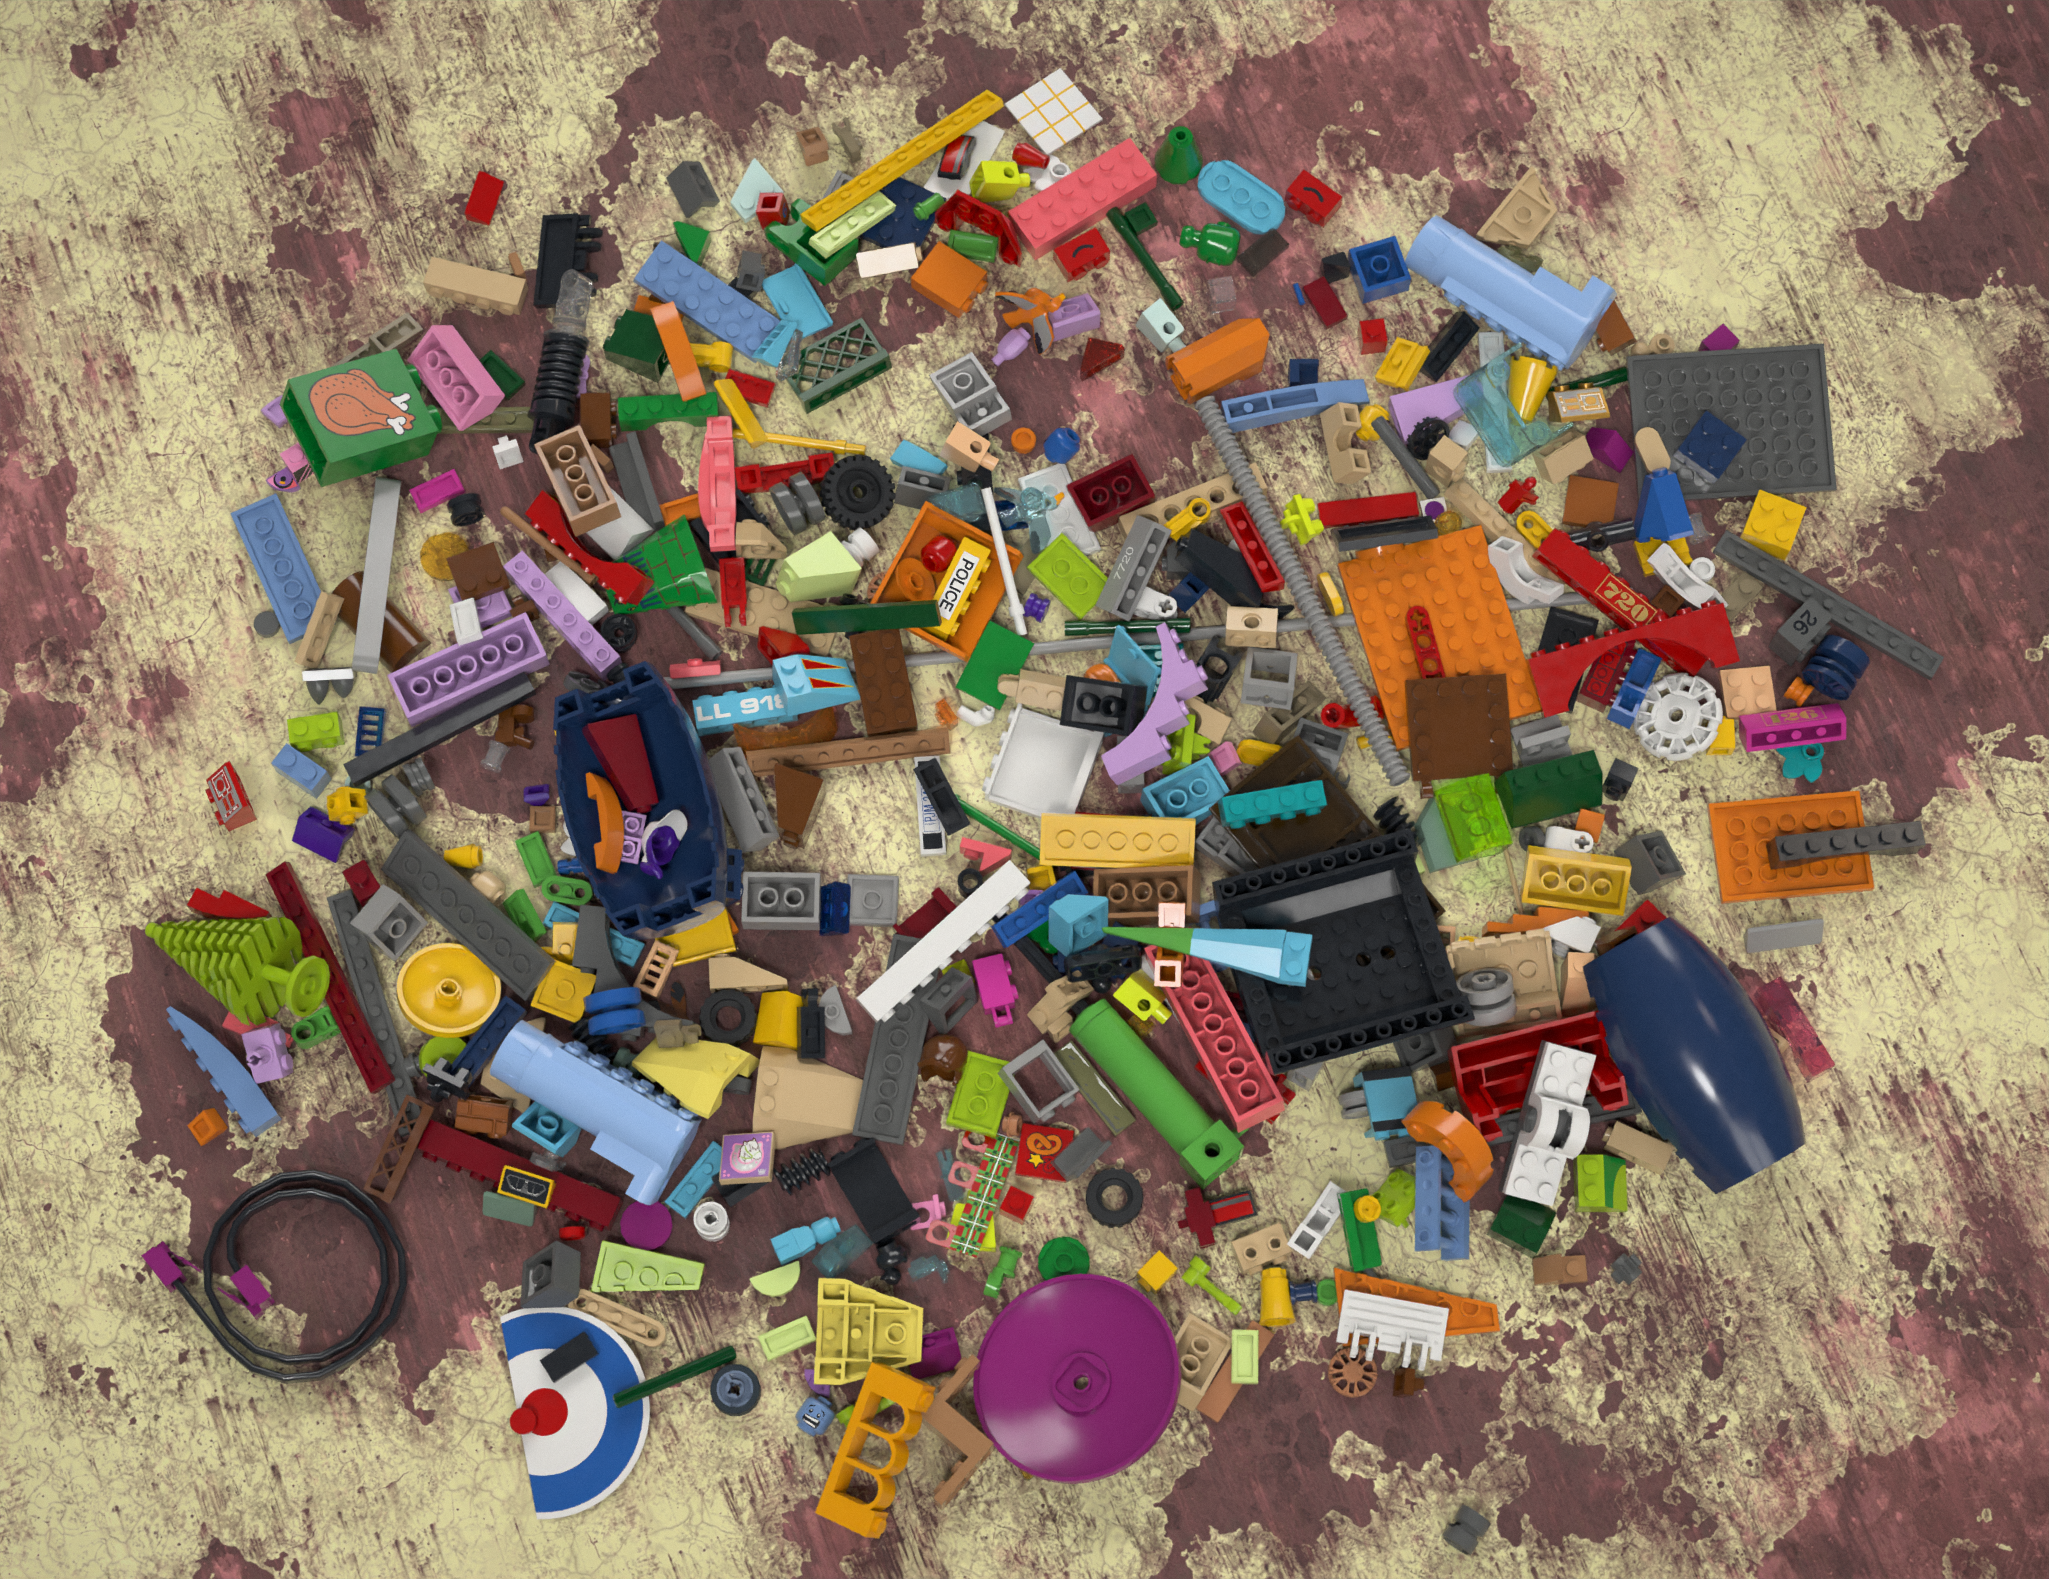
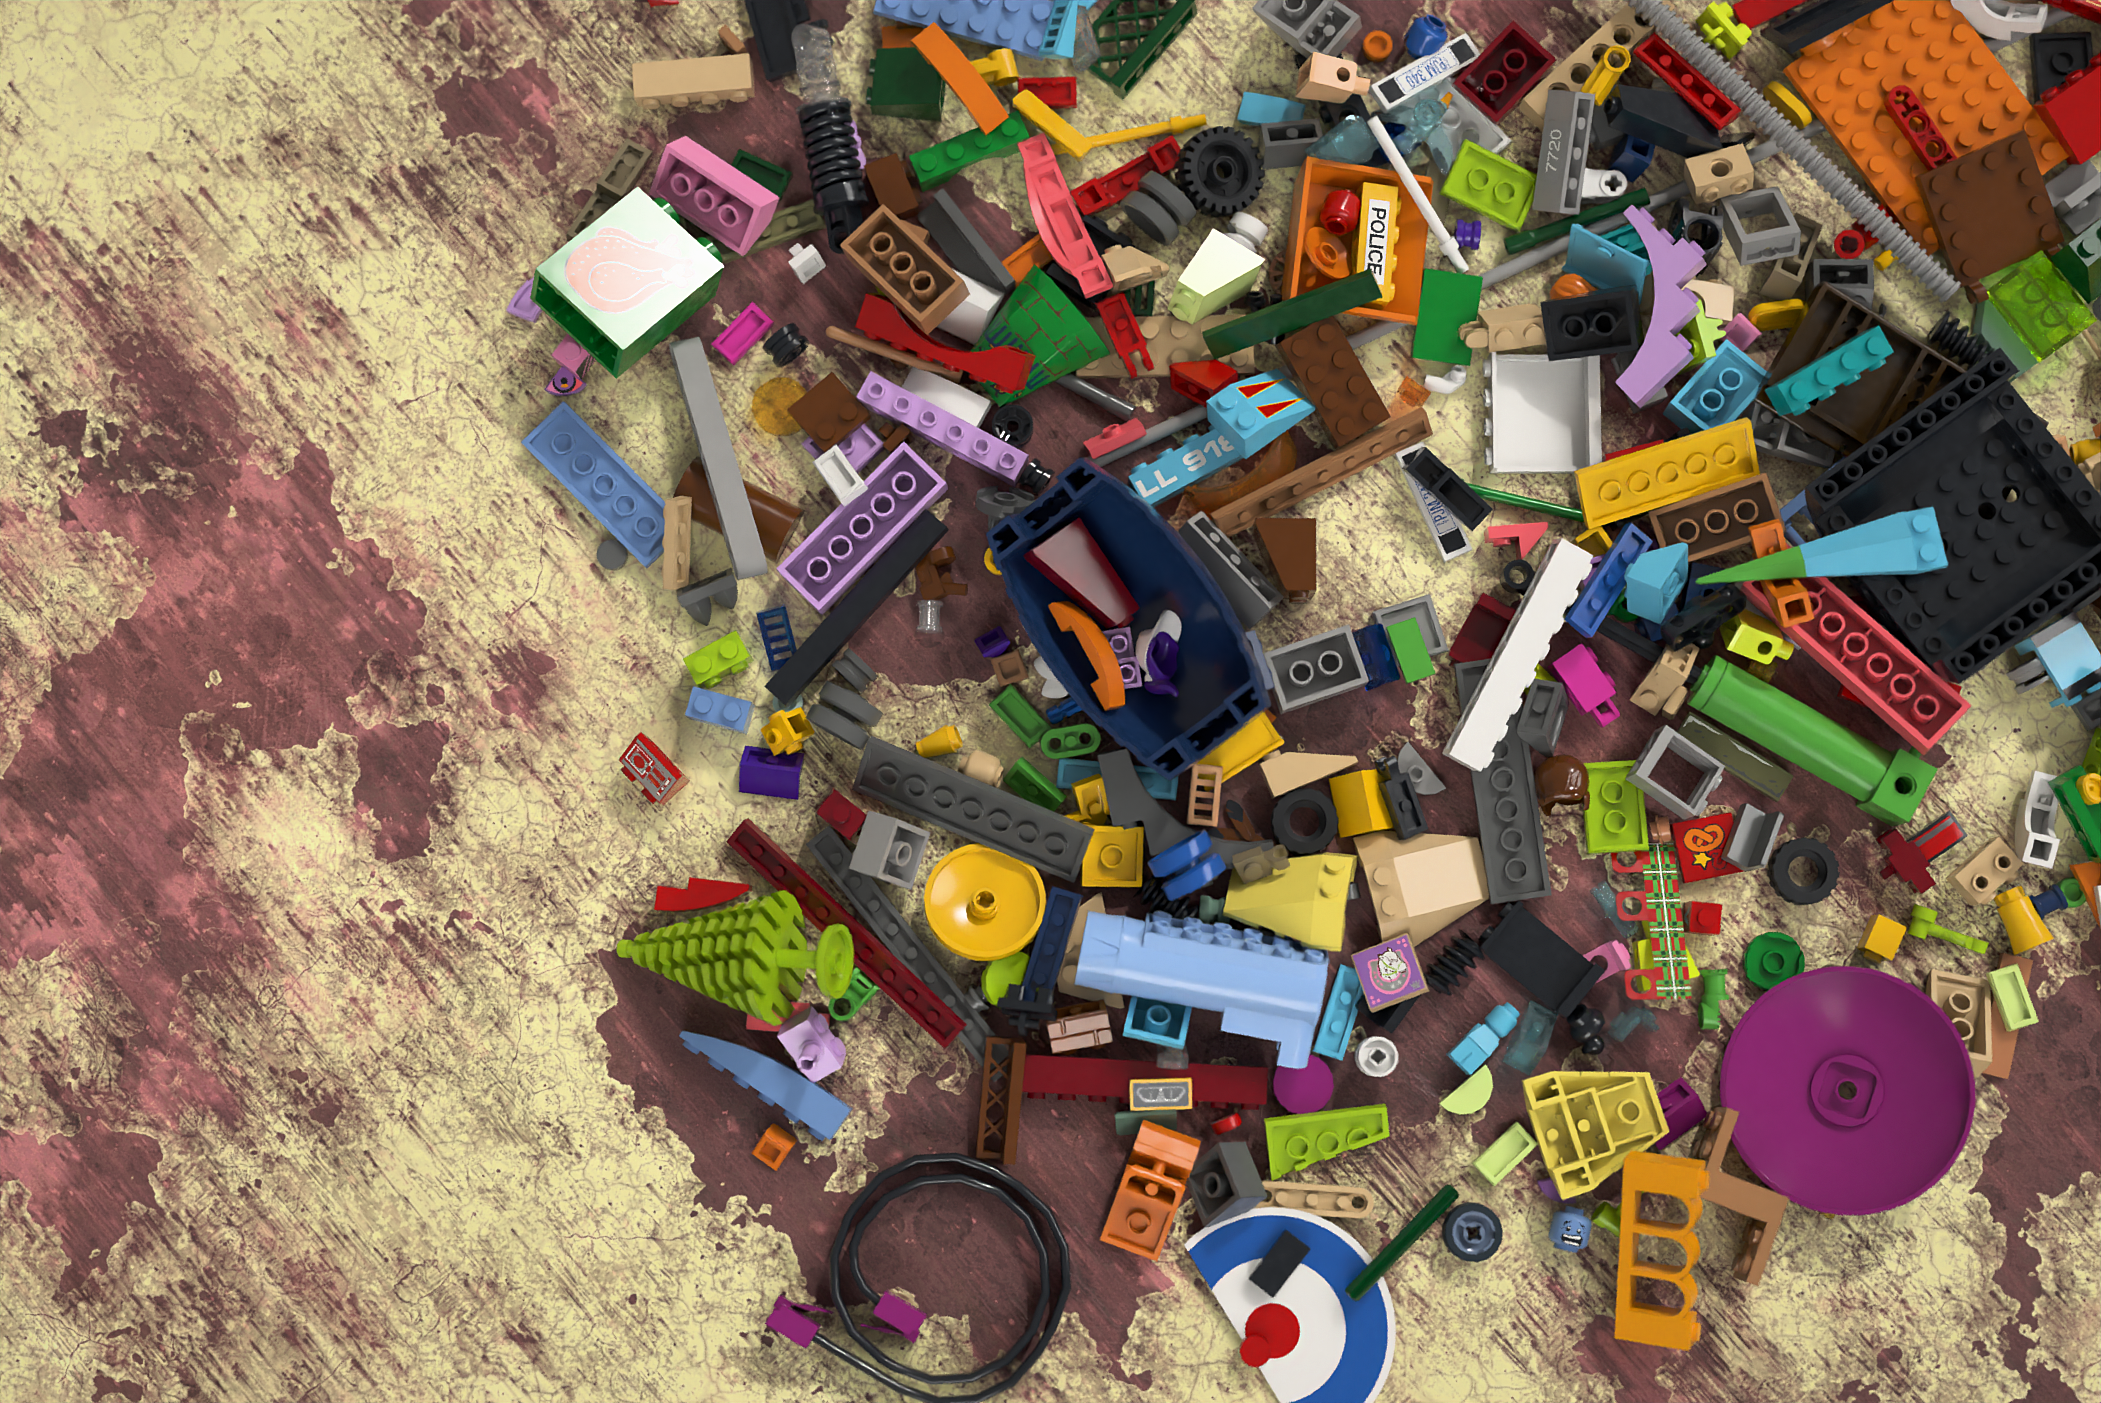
camera: 15 degrees left, 10 degrees up
none -> orange piece [1100,1119,1201,1261]
none -> tile [1369,33,1480,114]
none -> bright green tile [1386,617,1436,684]

